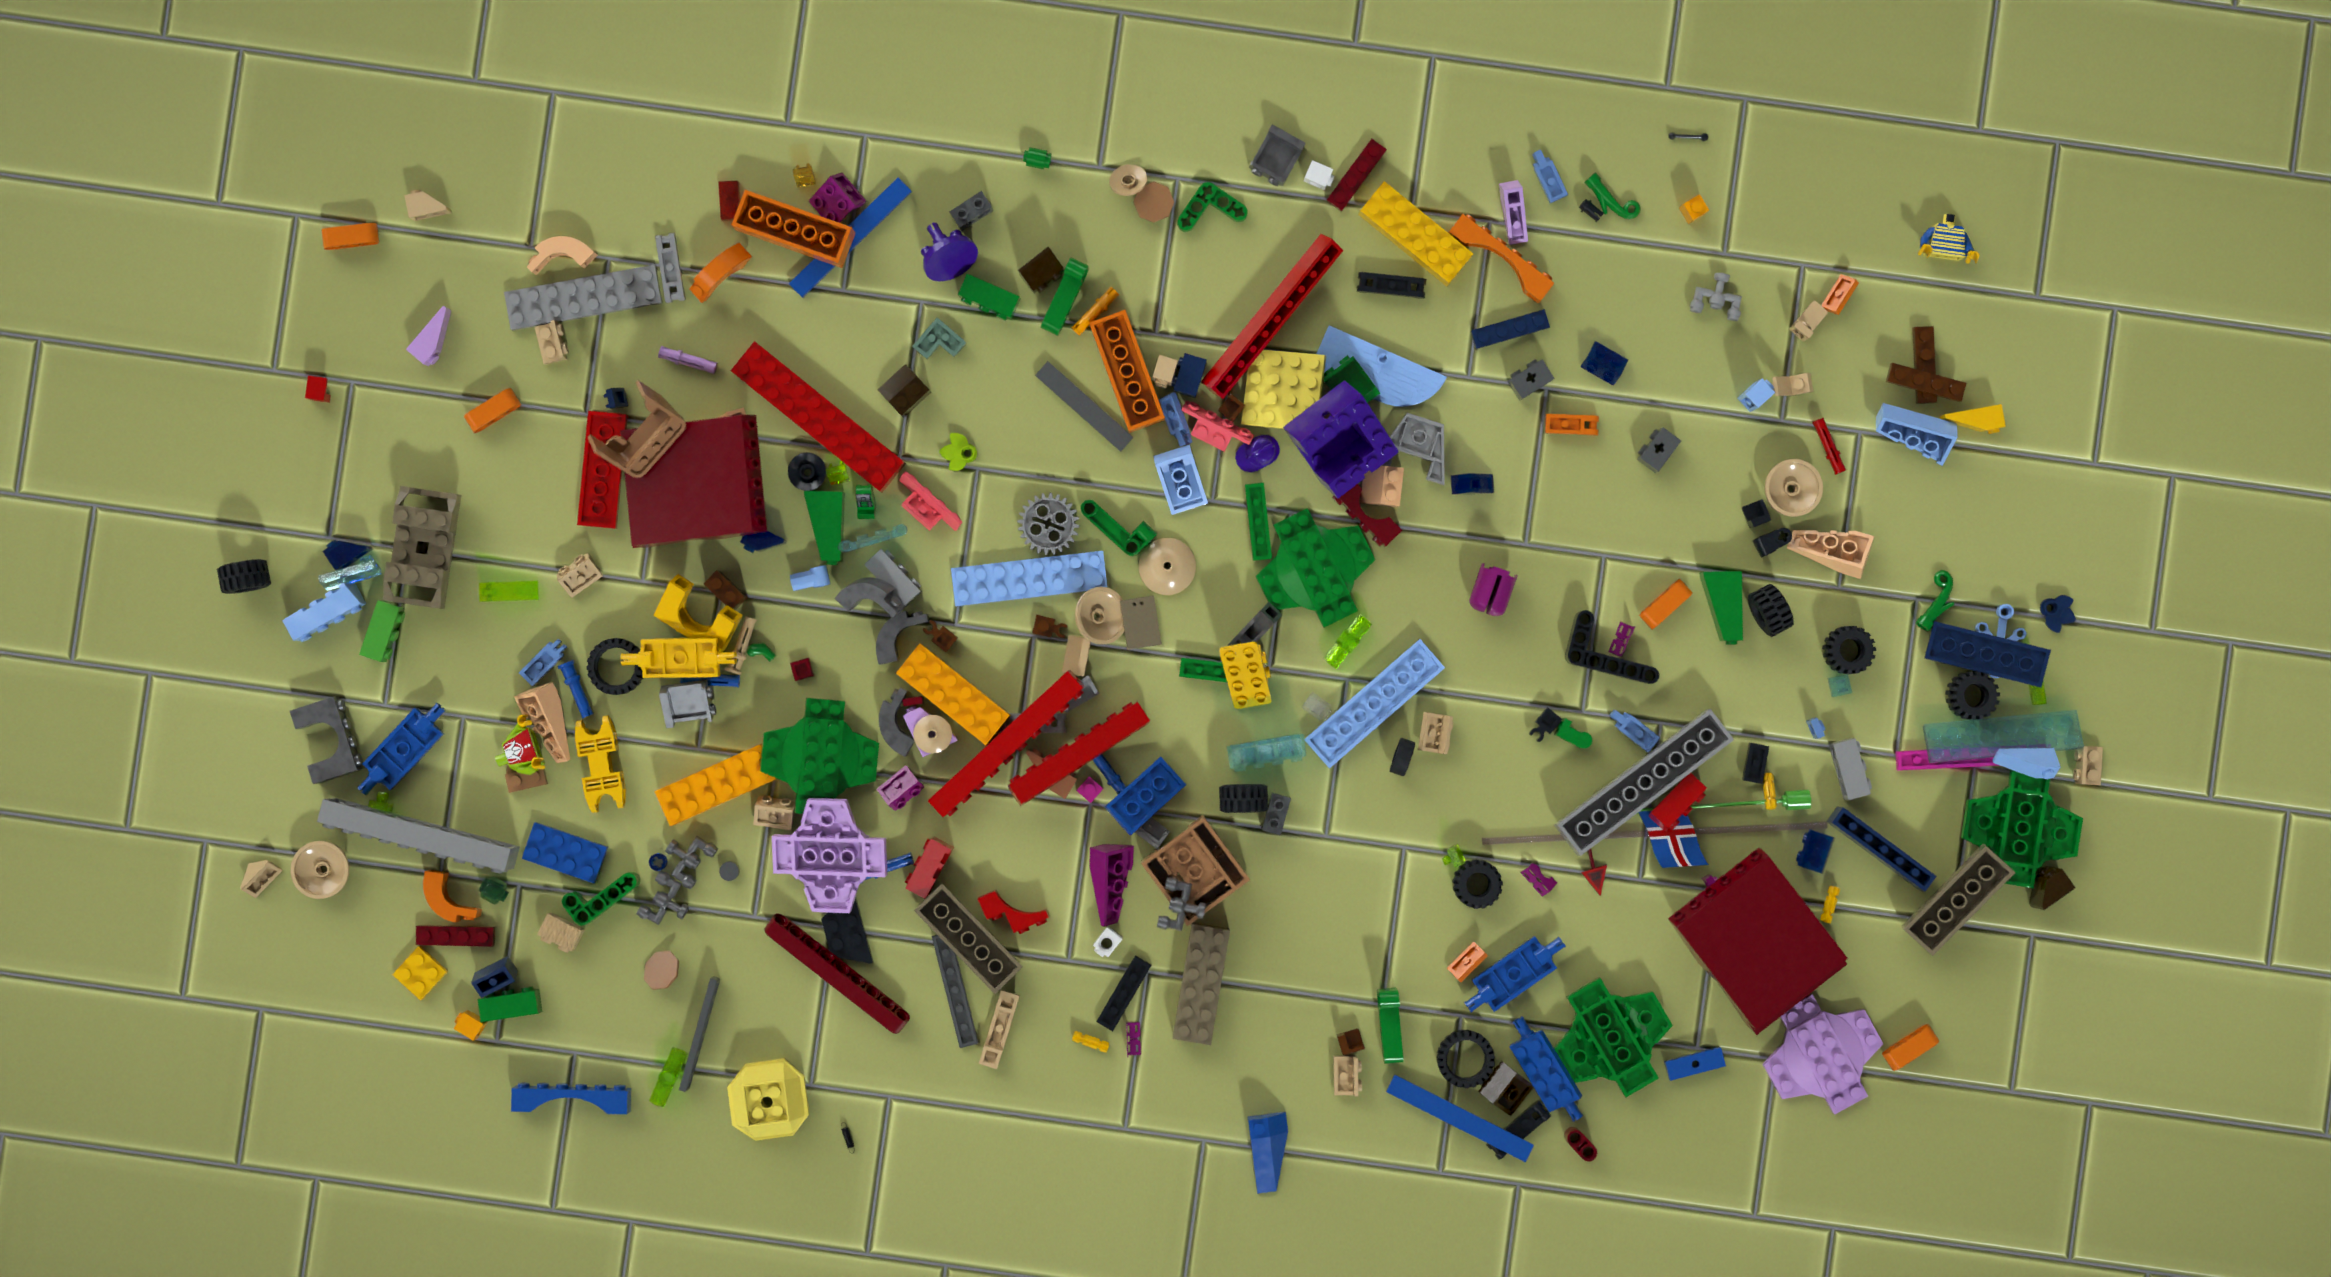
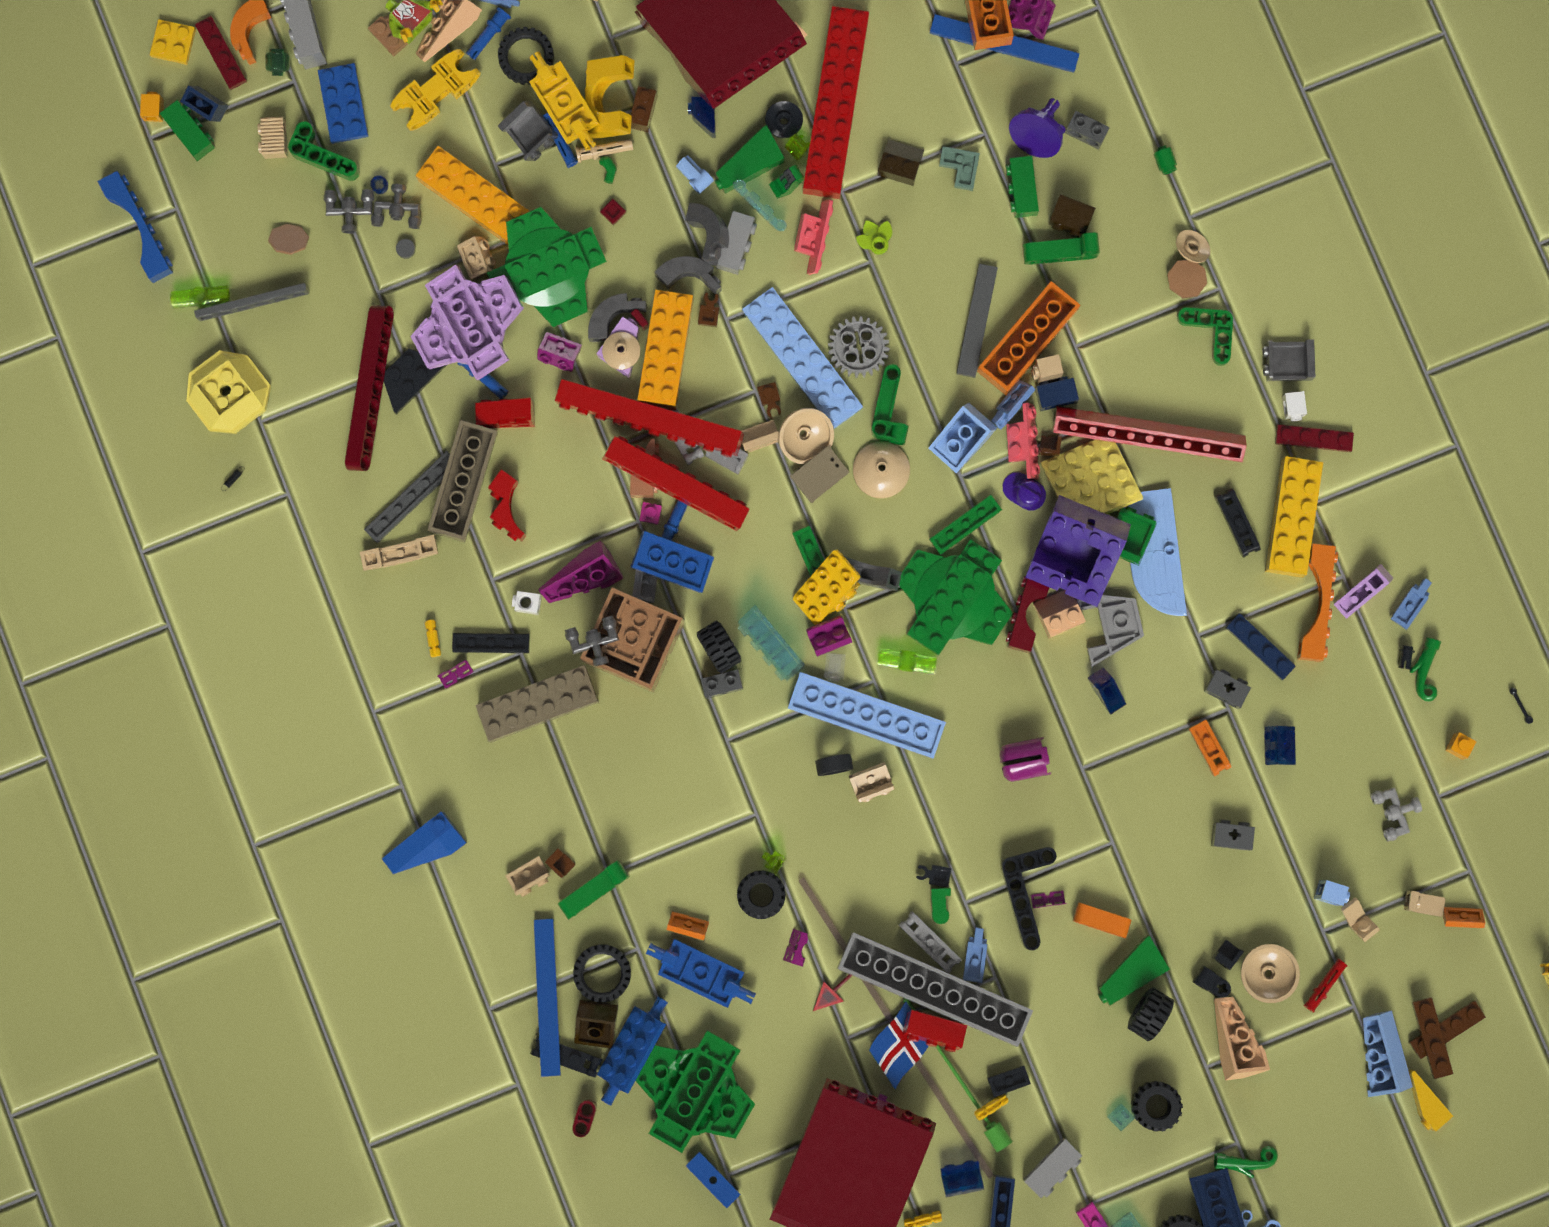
camera: 65 degrees right, 5 degrees down
light orange pin [1071,286,1119,336] -> none
medium blue plate [1806,718,1825,739] -> none
none -> magenta bracket [806,615,852,657]
none -> light grey plate [899,911,962,974]

